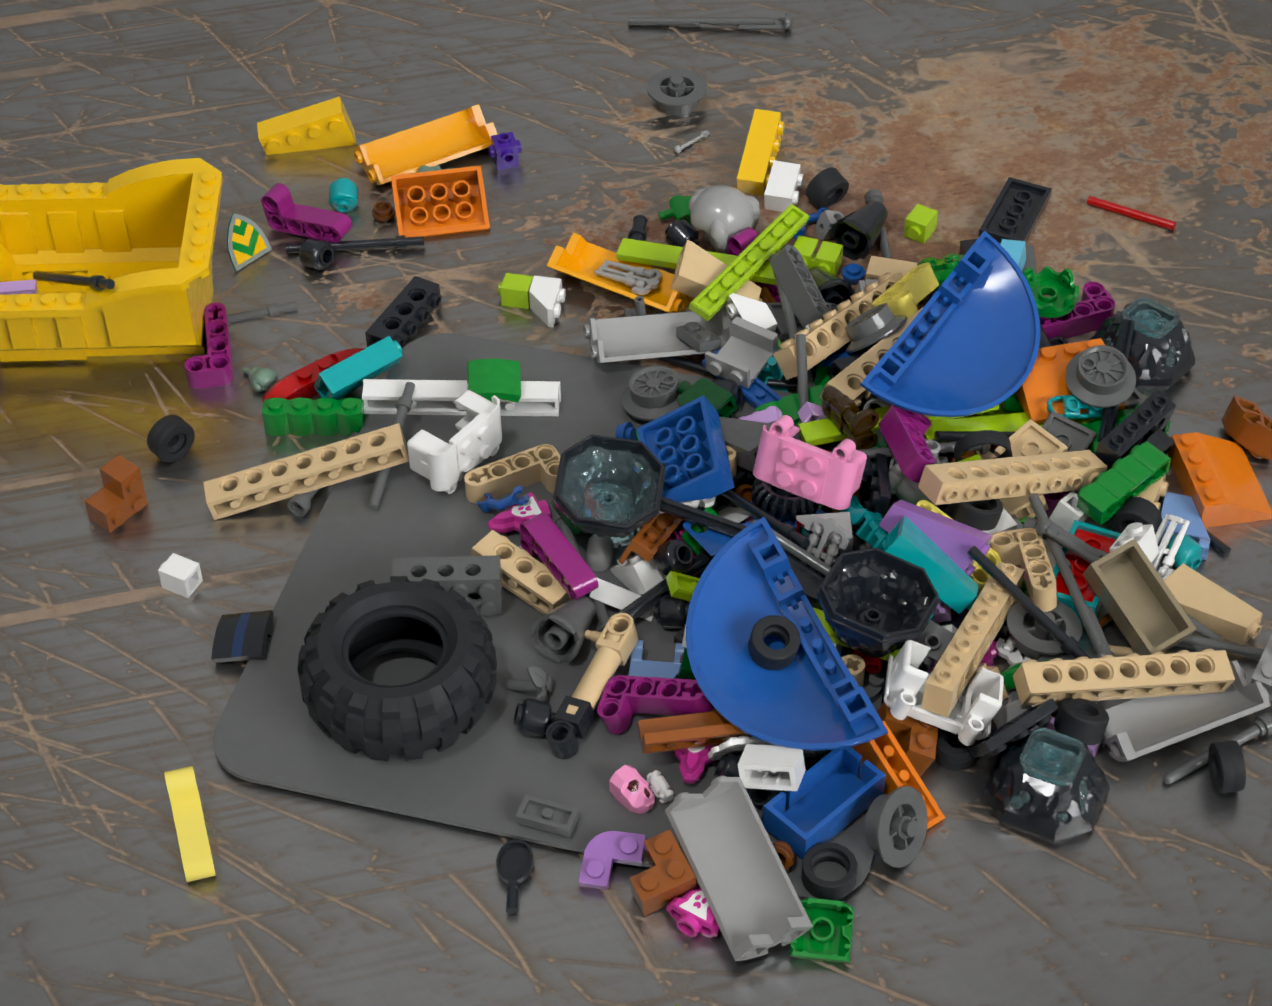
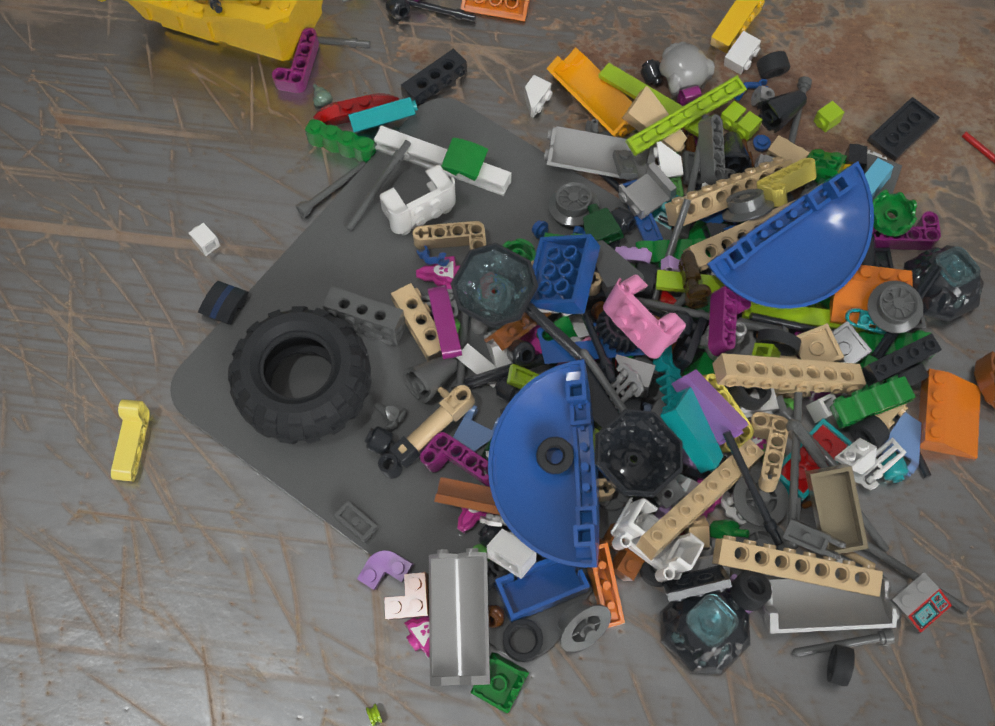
camera: 20 degrees right, 20 degrees up
dark orange brick [85,454,148,532] -> none
black tyre [147,415,195,462] -> none
tan brick [203,423,409,520] -> none
black piece [496,839,534,914] -> none
lime brick [497,273,533,309] -> none
light grey piece [594,260,662,295] -> none
bright pink rock [609,765,655,814] -> none
black pin [628,215,648,241] -> none
white piece [647,770,674,804] -> none
green piece [658,195,693,223] -> none
tan slope [1164,563,1263,645] -> none
none -> dark grey hinge [783,518,846,560]

